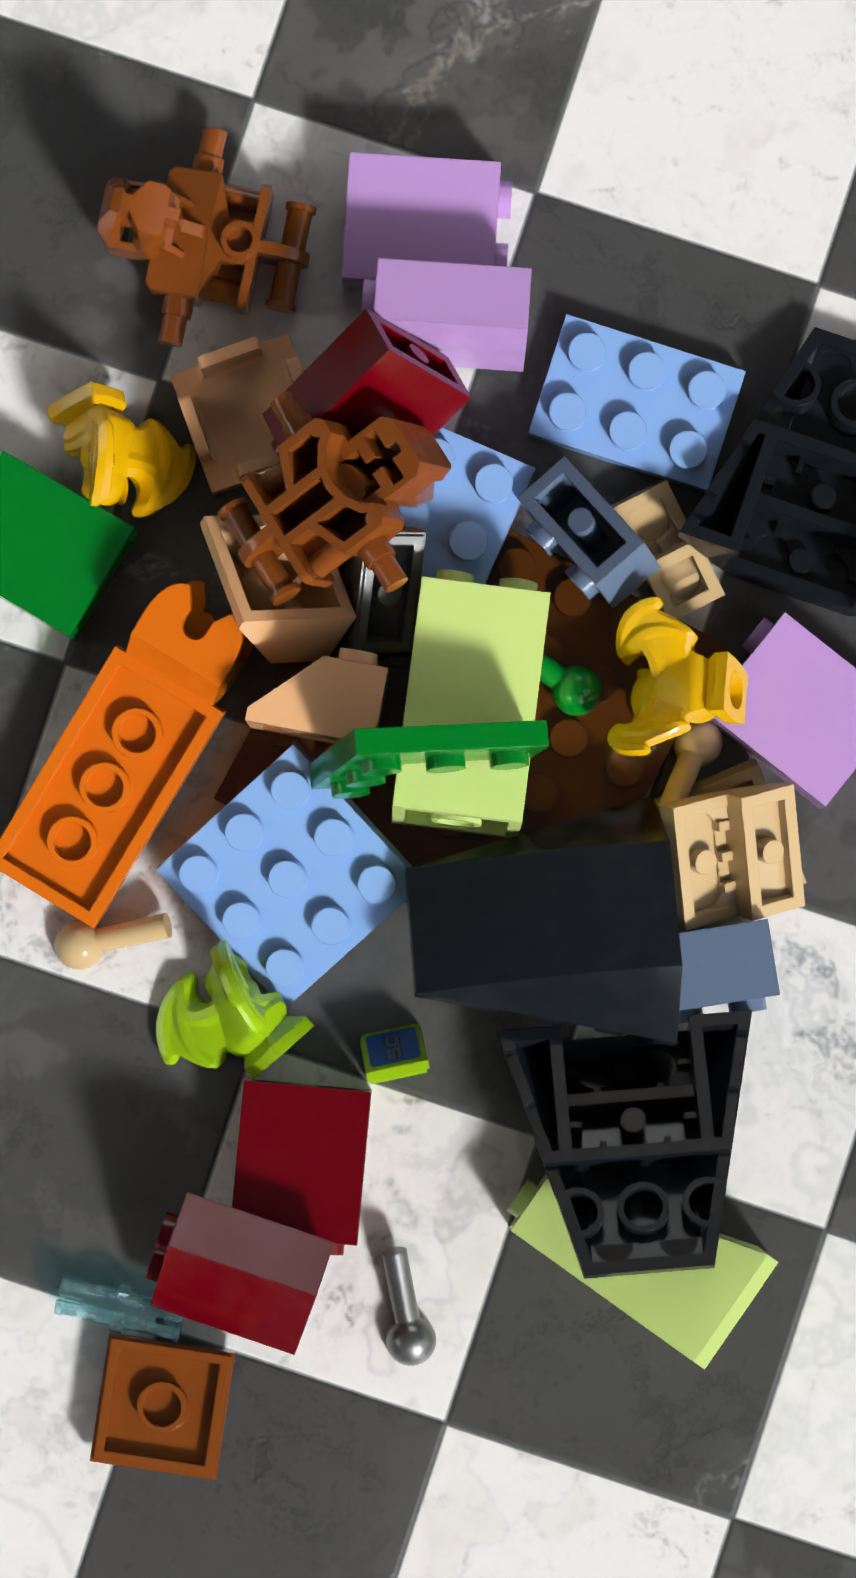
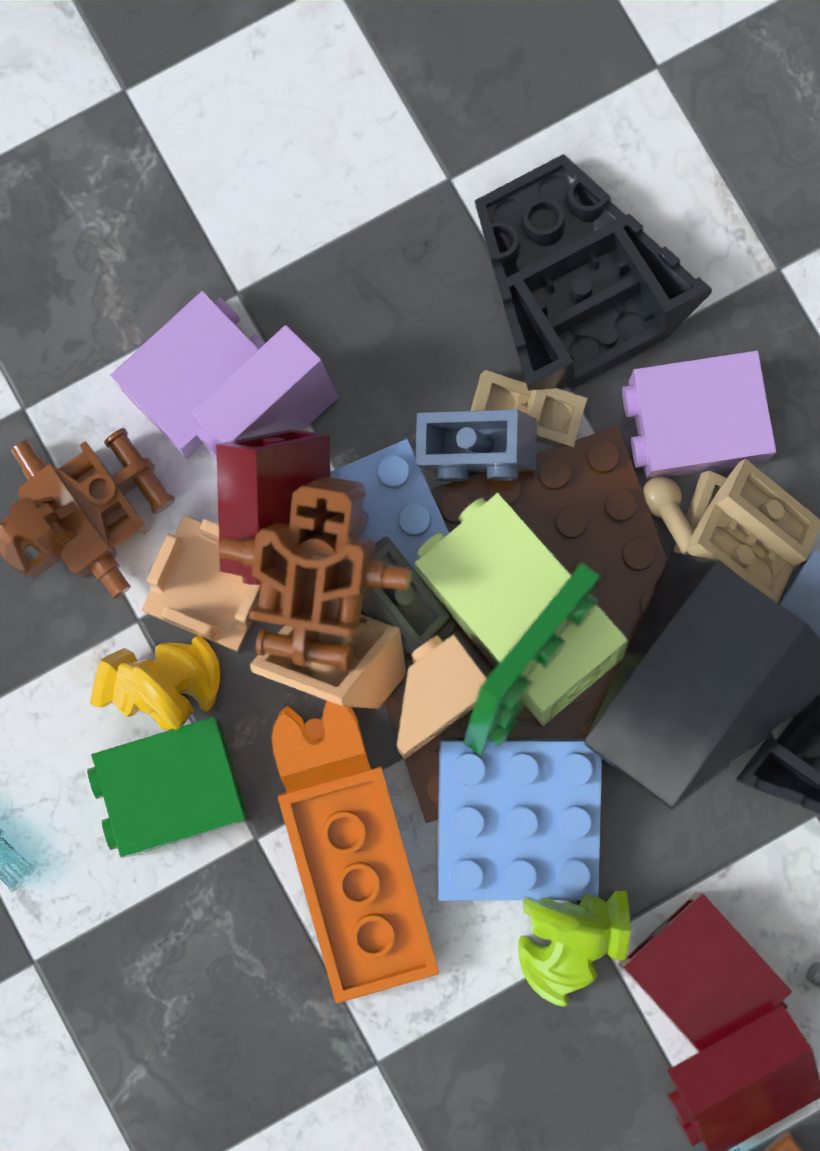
camera: 45 degrees left, 5 degrees down
tan bar [54,913,172,970] -> none
slope [360,1024,430,1084] -> none
light blue plate [528,314,746,493] -> none
green bar [540,653,602,716] -> none
yellow animal [607,597,748,756] -> none

